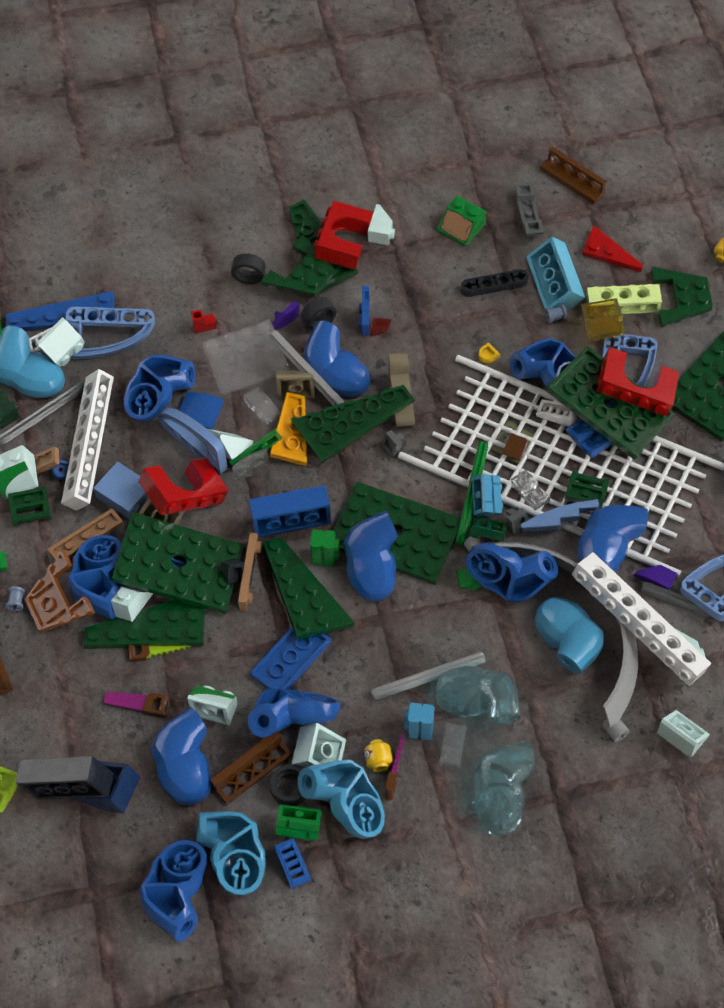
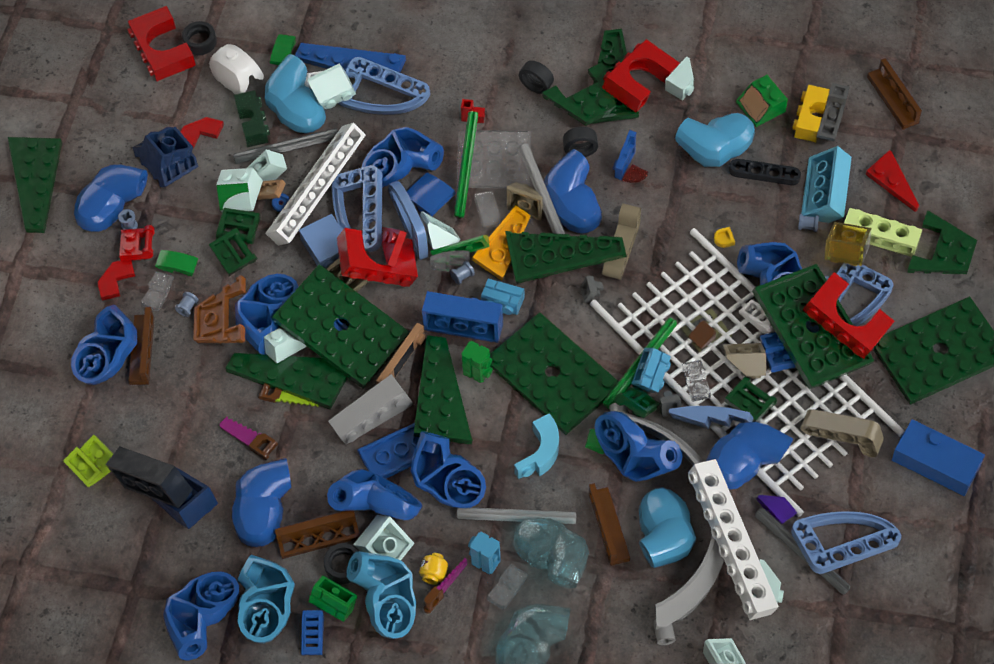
camera: 25 degrees right, 0 degrees up
medium nougat plate [48,508,124,561] -> none
light aqua slope [187,685,237,726] -> none
black slope [221,559,244,584] -> none
dark purple slope [268,301,300,332] -> none
blue piece [343,510,398,602] -> none
none -> dark green plate [209,228,258,276]
none -> light aqua slope [247,150,287,181]
none -> light grey wedge [328,374,414,444]
none -> medium blue beam [332,165,382,252]
none -> red wing [382,227,407,267]
none -> blue piece [411,431,486,508]
none -> sand blue bush [450,261,475,285]
none -> green axle [454,111,478,218]
none -> dark azure brick [481,278,525,315]
none -> medium azure arch [514,413,559,479]
none -> reddish brown fence [589,483,630,566]
none -> dark azure piece [675,113,755,167]
none -> dark tan slope [723,343,766,379]
none -> yellow arch [792,85,830,142]
none -> dark tan beam [801,409,884,457]

